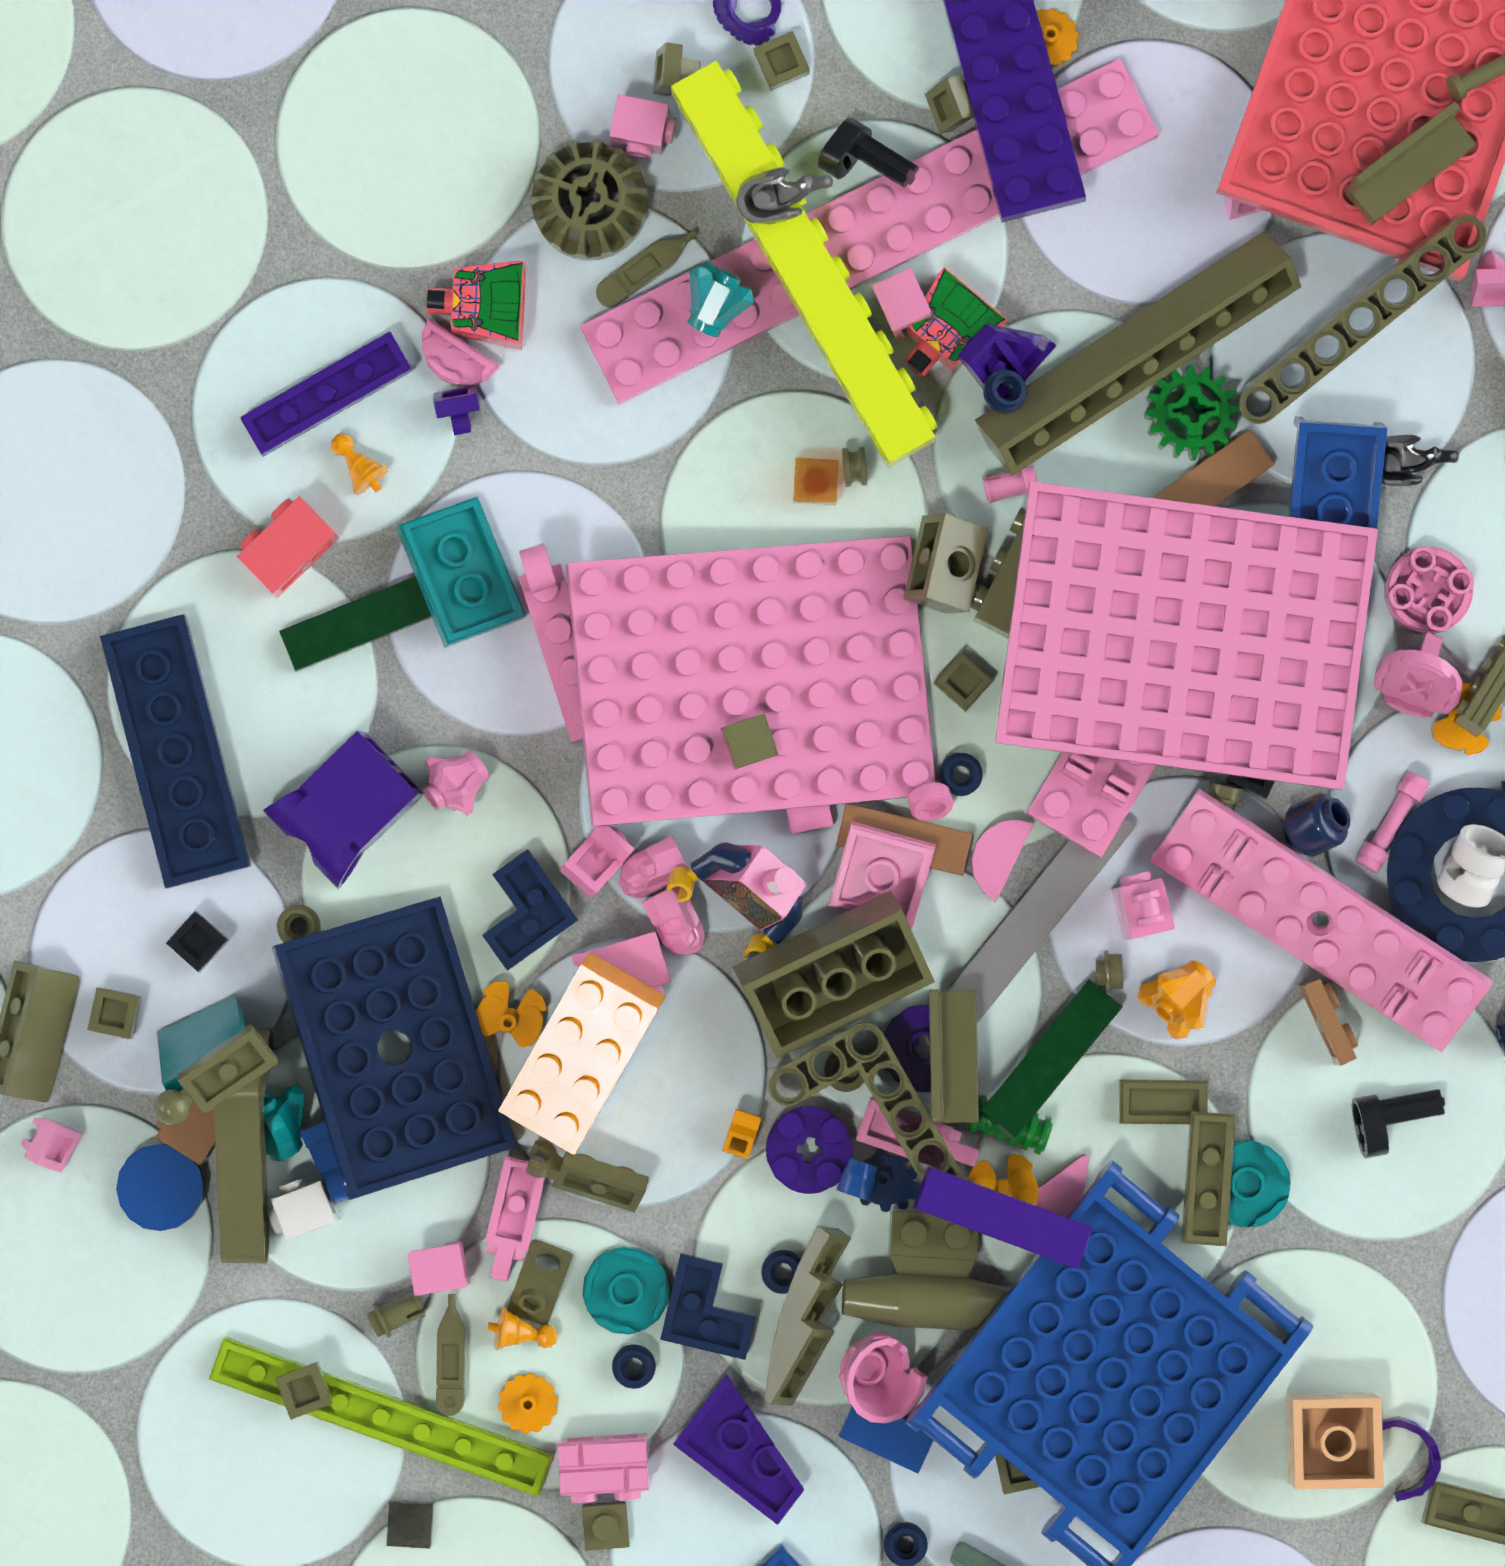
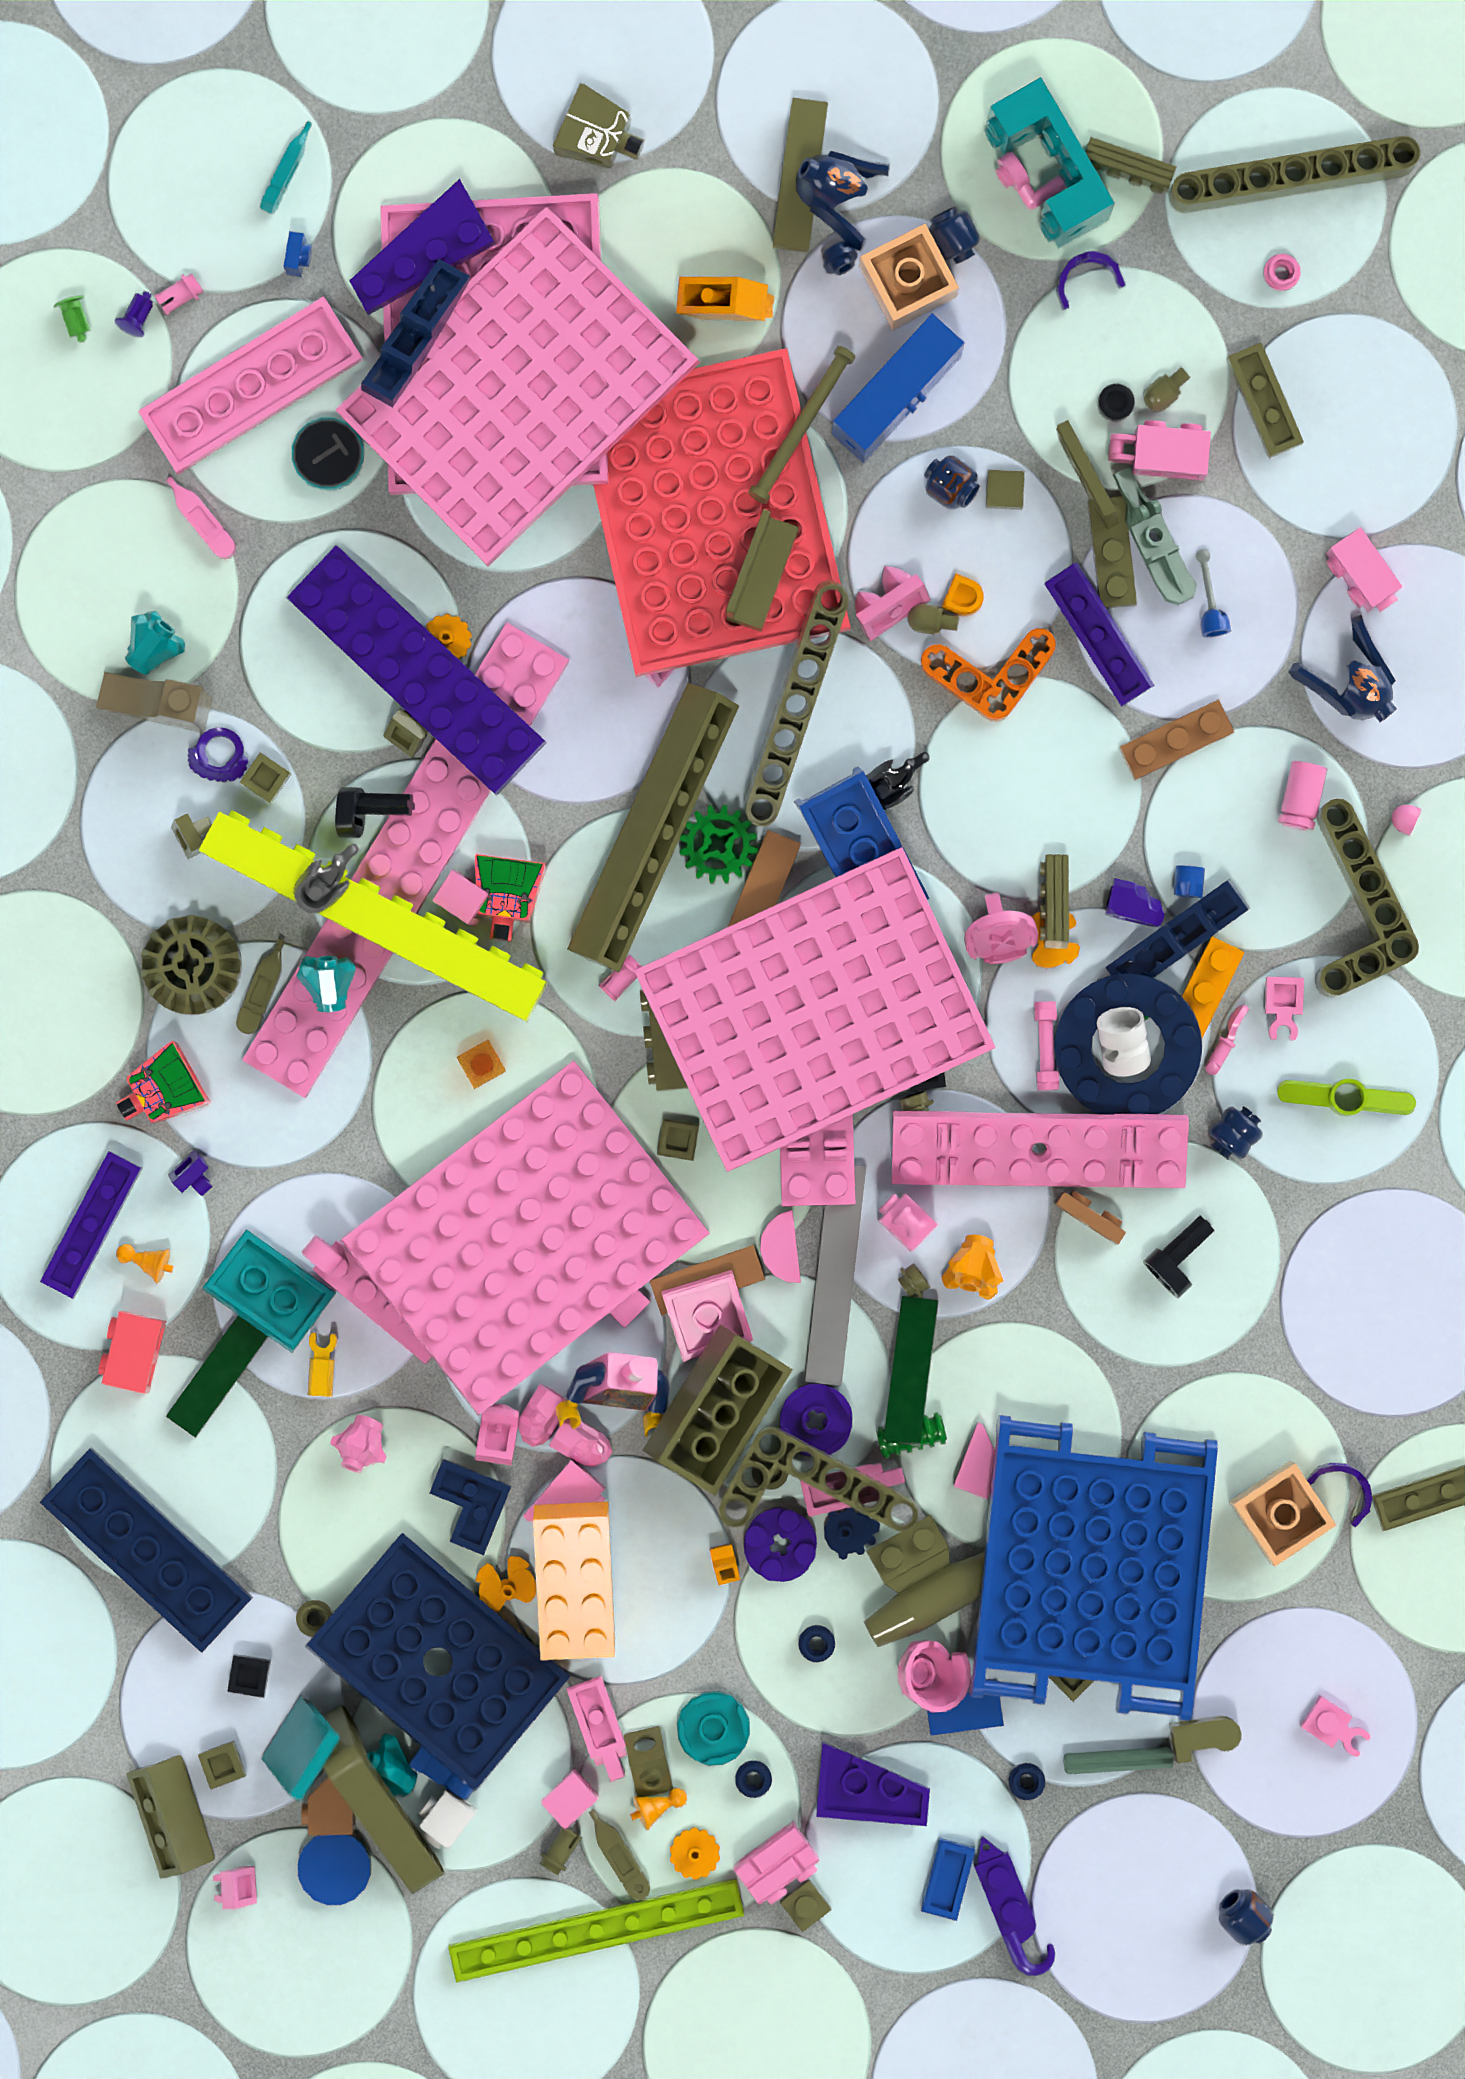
camera: 30 degrees left, 0 degrees up
olive plate [154,1024,278,1125] -> none
dark purple piece [263,731,424,889] -> none
olive plate [275,1361,333,1420] -> none
clear smoke plate [386,1500,434,1549] -> none
bright pink tile [422,318,500,386] -> none
olive plate [526,1140,649,1213] -> none
bright pink brick [610,94,676,159] -> none
dark blue plate [660,1253,756,1360] -> none
olive tile [721,713,778,770] -> none
olive slope [764,1226,851,1406] -> none
blue hose [837,1157,879,1201] -> none
olive bush [842,446,867,487] -> none
olive brick [903,513,988,613] -> none
bright pink tile [908,783,954,822] -> none
dark purple tile [913,1166,1093,1269] -> none
olive panel [929,989,980,1124] -> none
dark blue plate [939,753,983,796] -> none
dark purple wing [957,323,1056,399] -> none
light orange piece [968,1154,1039,1206] -> none
dark blue plate [983,369,1027,414] -> none
olive tile [1119,1079,1208,1124] -> none
olive tile [1181,1111,1235,1246] -> none
teal tile [1228,1140,1291,1227] -> none
dark blue head [1283,793,1350,857] -> none
bright pink tile [1384,547,1474,634] -> none
none -> yellow bar [307,1332,338,1397]

